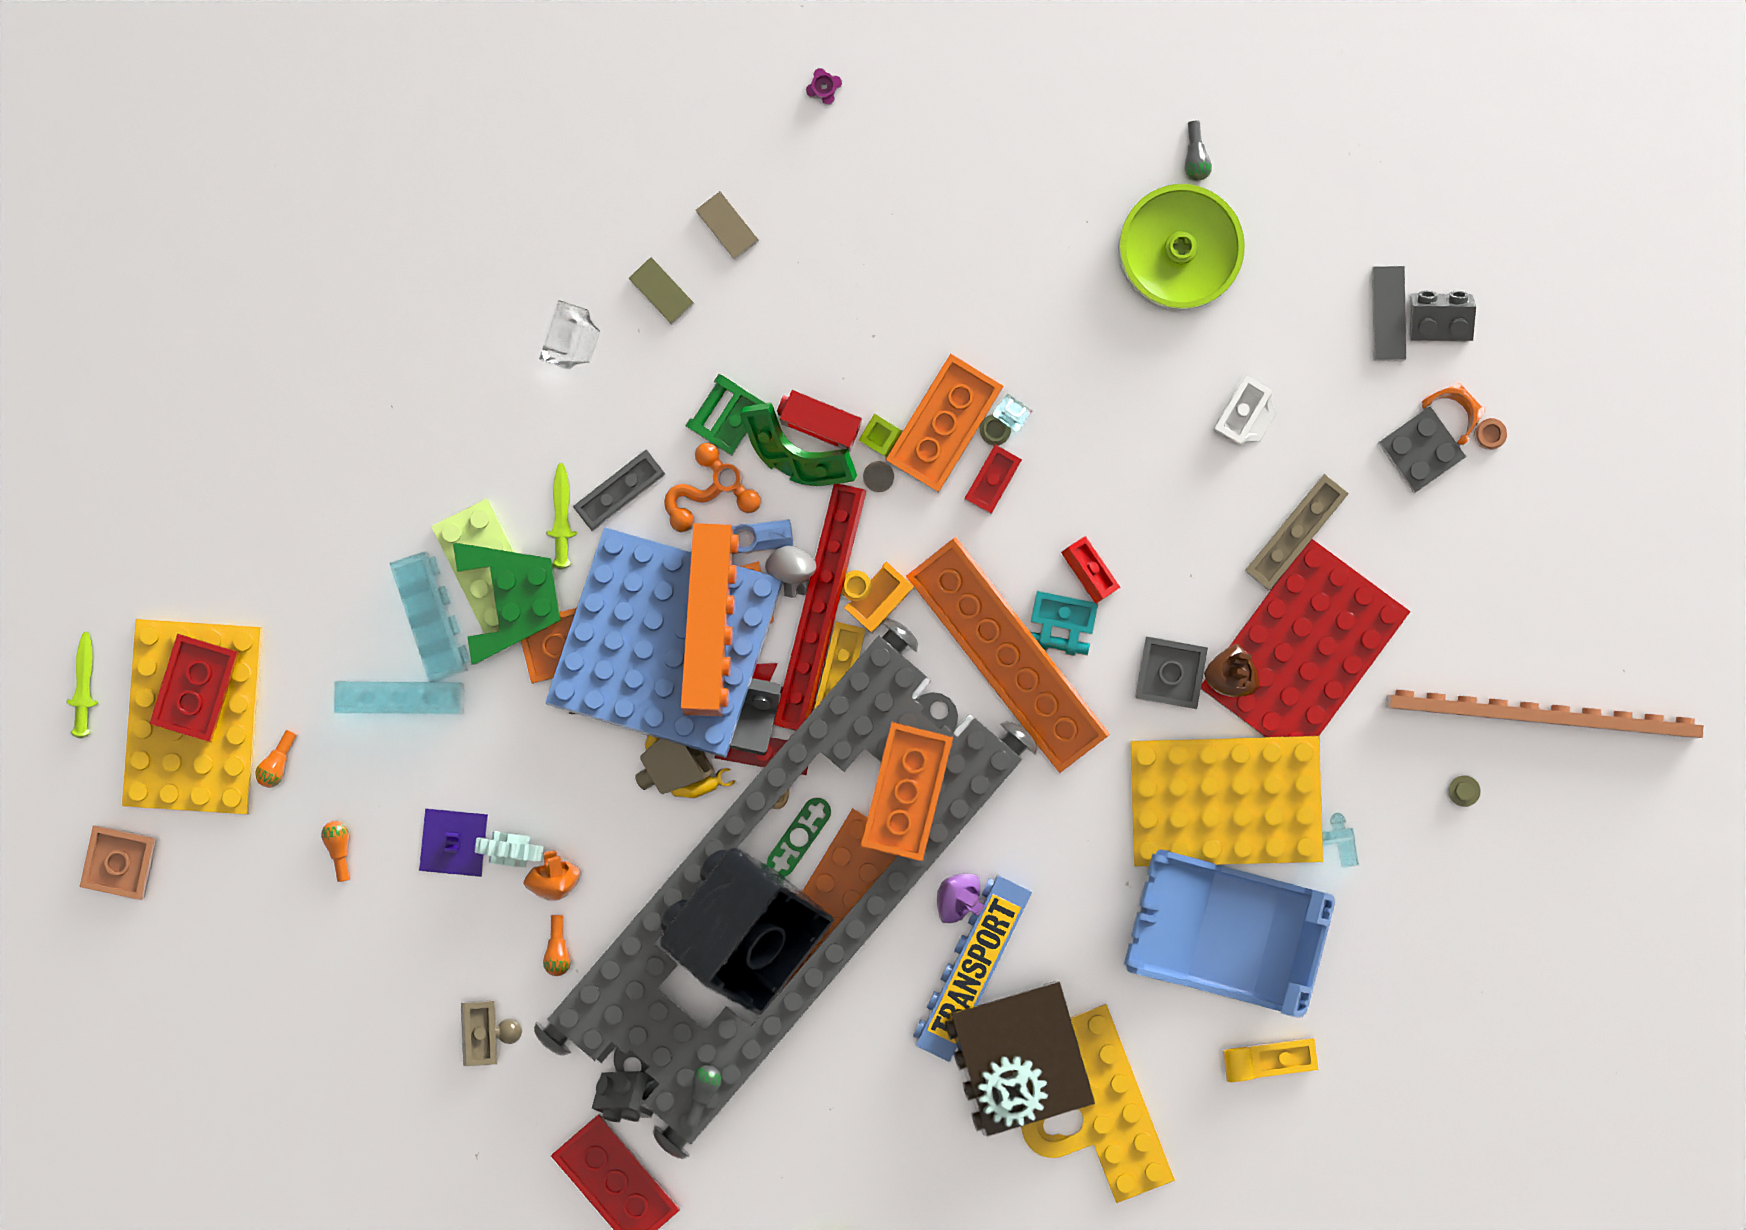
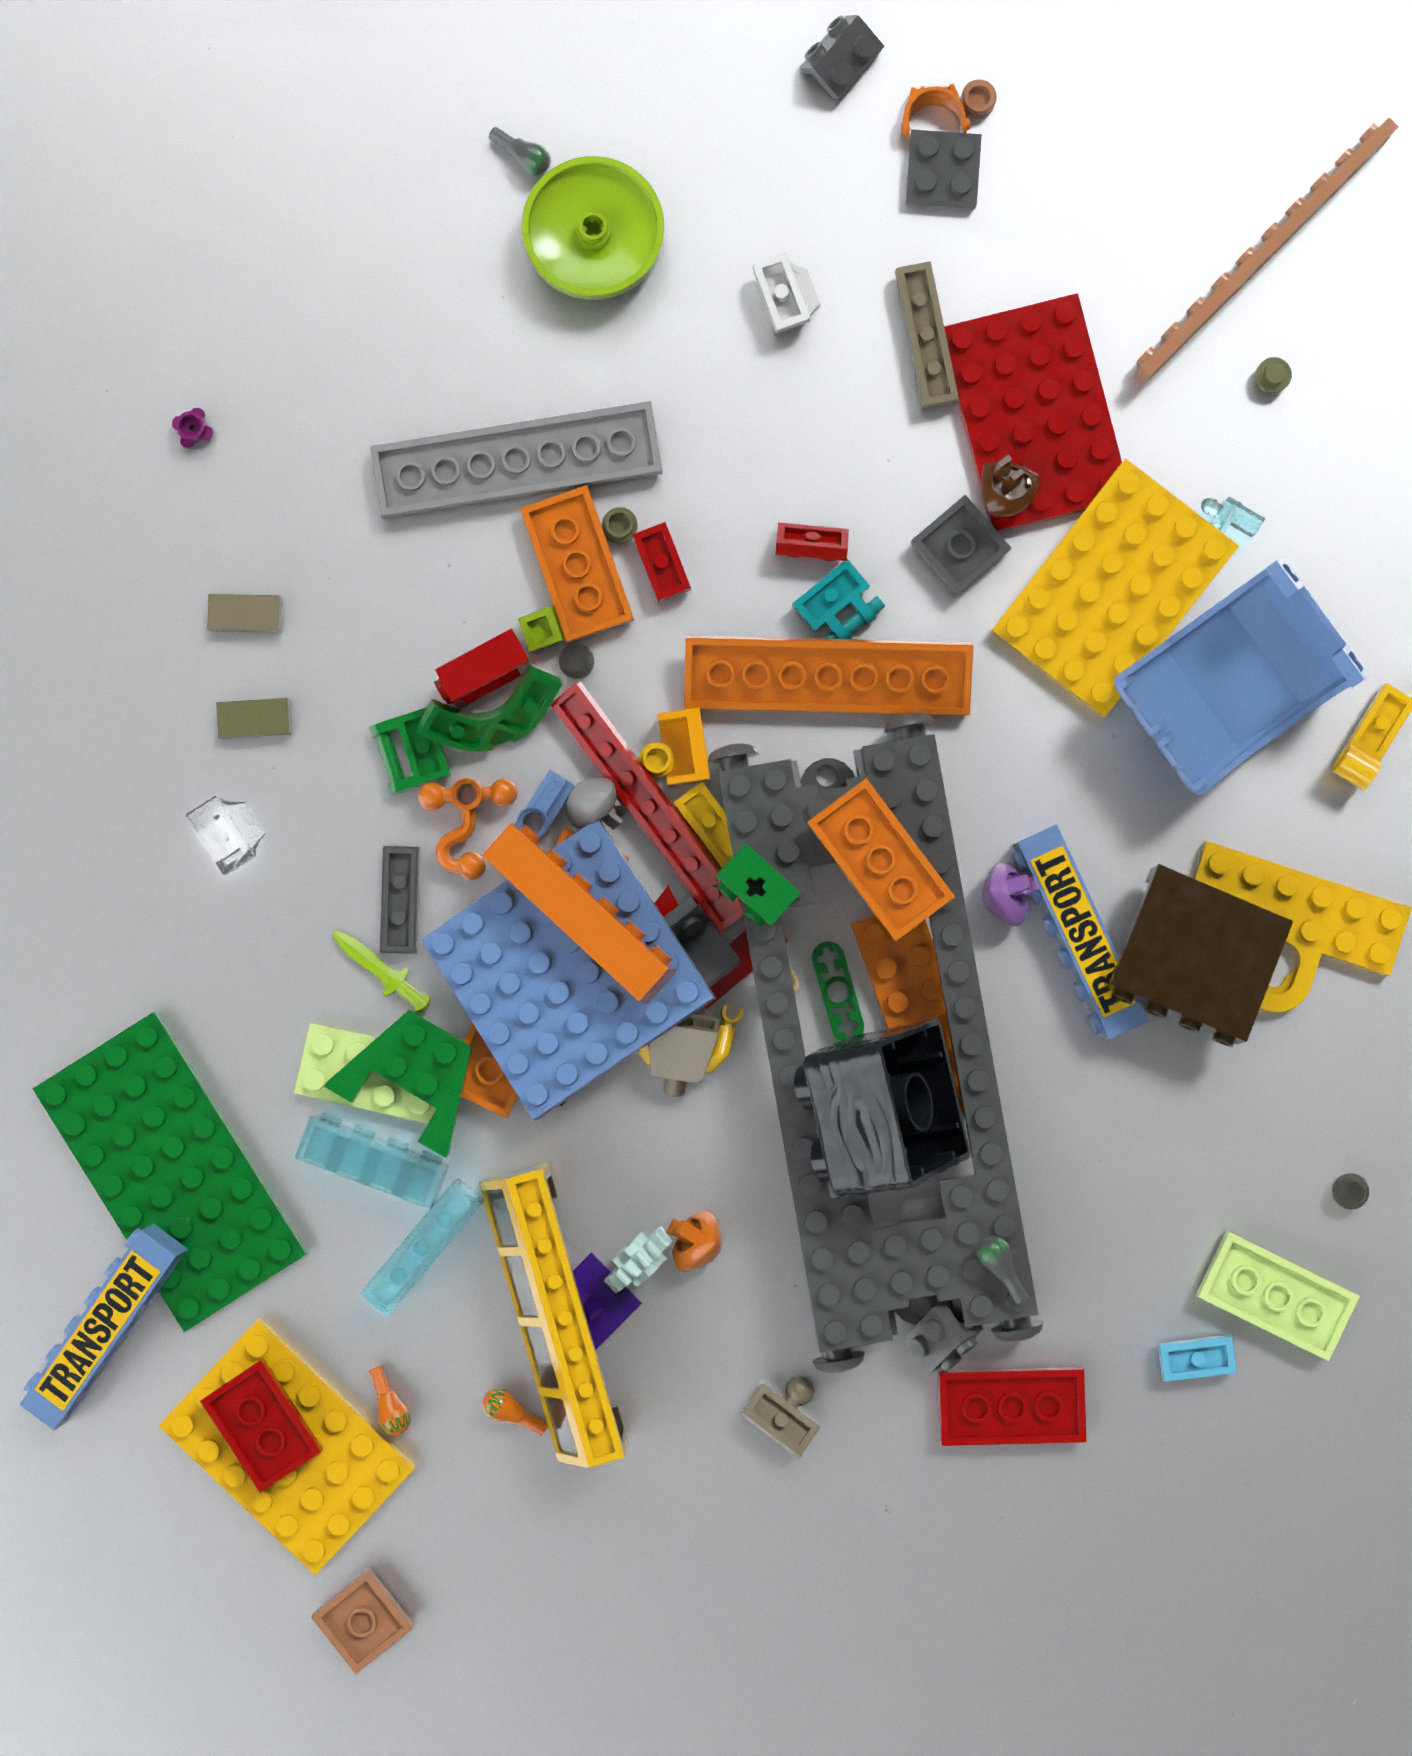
camera: 45 degrees left, 0 degrees up
lime sword [66,632,98,739] -> none
orange piece [543,915,571,977] -> none
light aqua gear [977,1056,1047,1126] -> none
clear light blue tile [993,393,1033,431] -> none
dark grey tile [1372,266,1406,361] -> none
none -> brick [20,1224,188,1430]
none -> green plate [32,1011,308,1332]
none -> light grey plate [370,401,662,519]
none -> yellow window [479,1162,628,1468]
none -> green brick [715,843,801,927]

